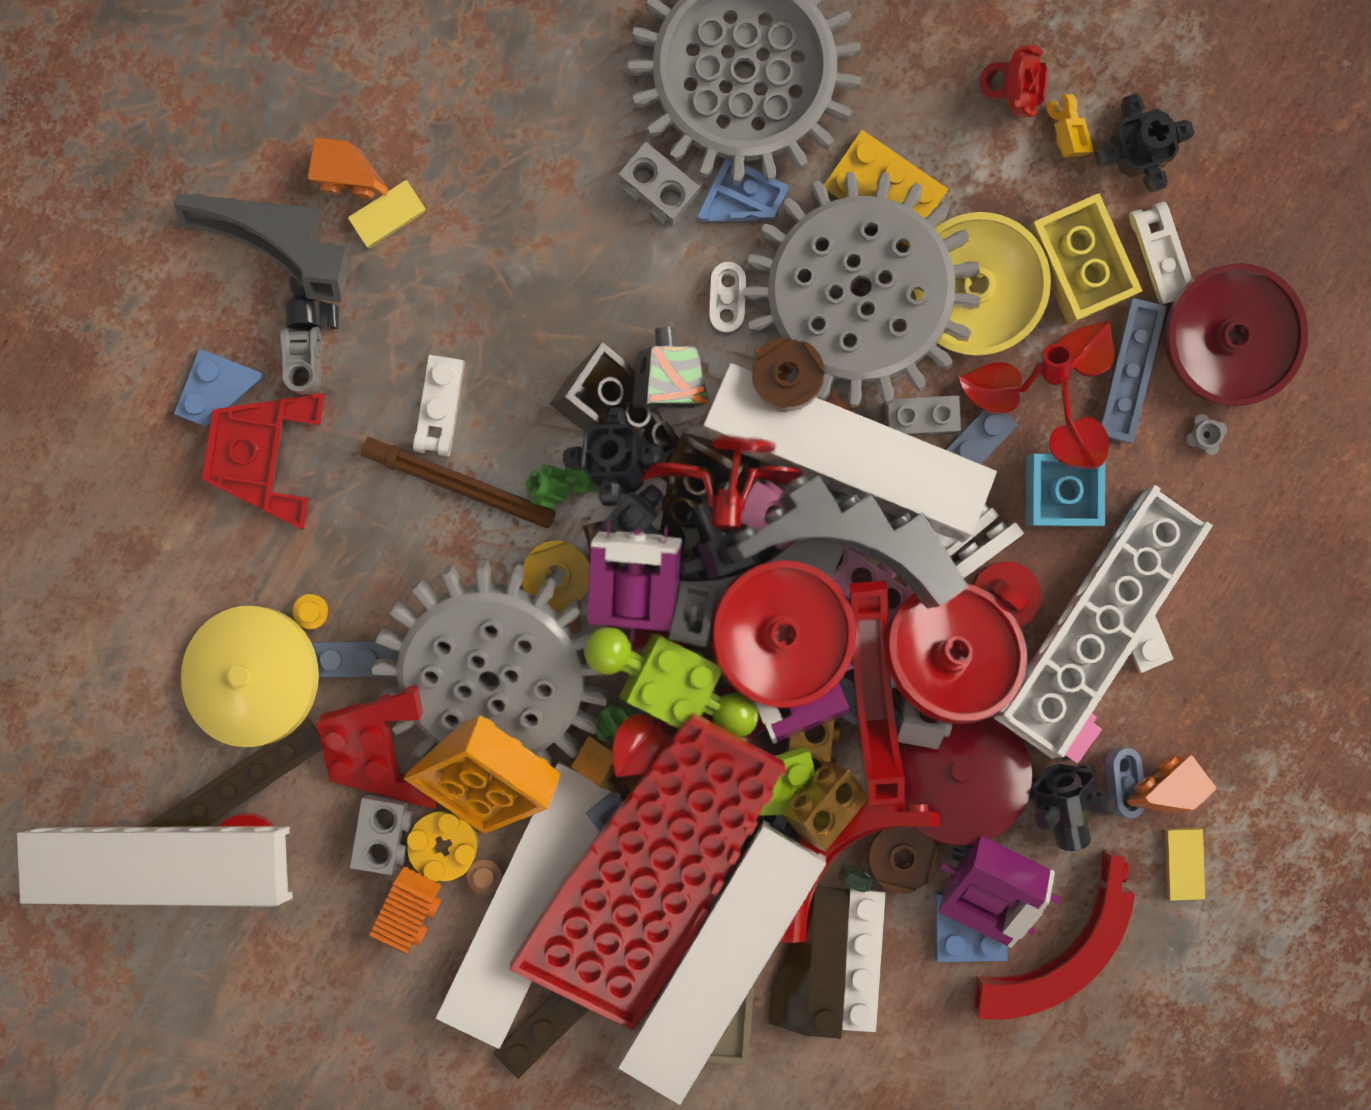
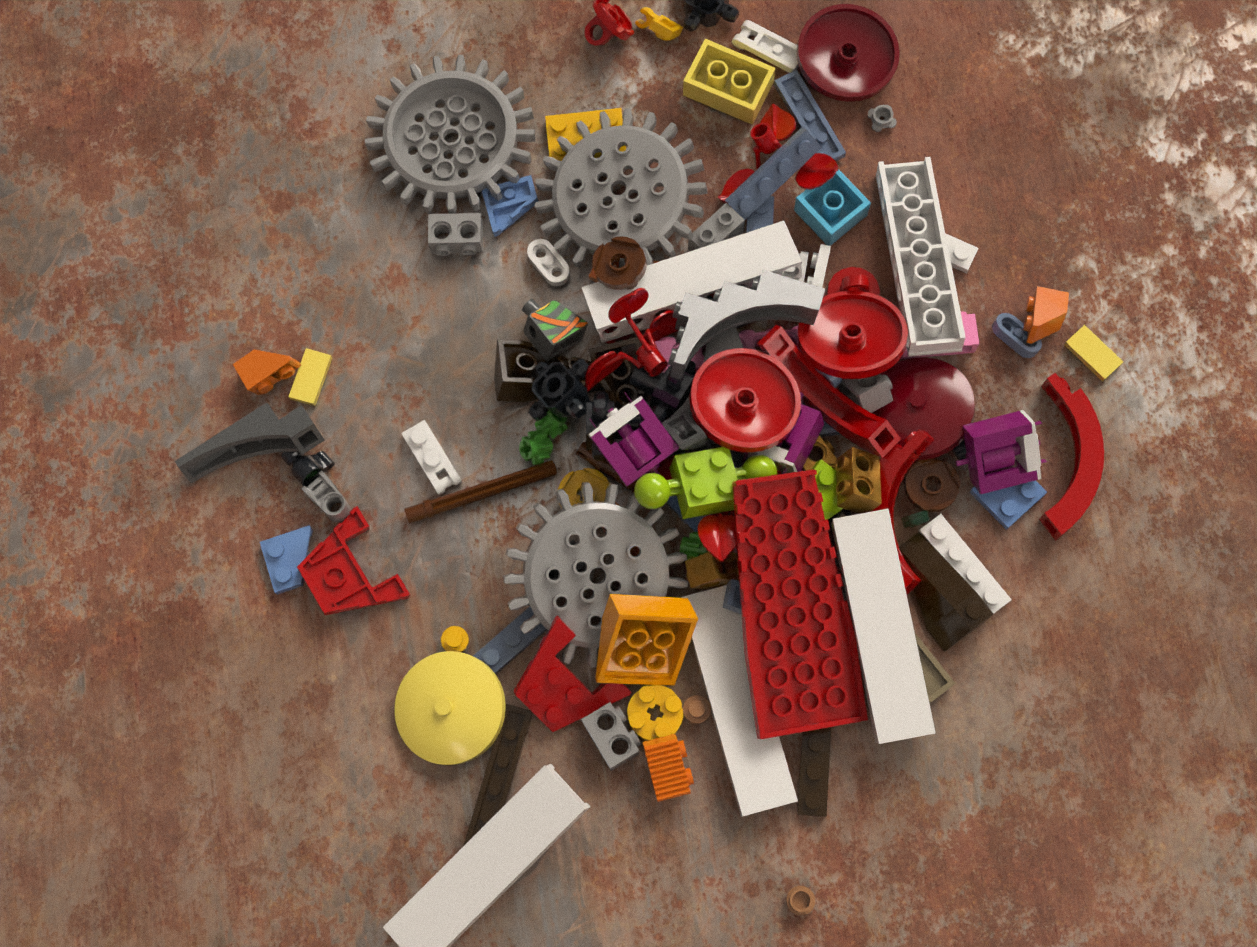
camera: 35 degrees left, 15 degrees down
light yellow dish [910,212,1051,356] -> none
black piece [1028,763,1115,851] -> none
none -> sand blue plate [725,127,822,220]

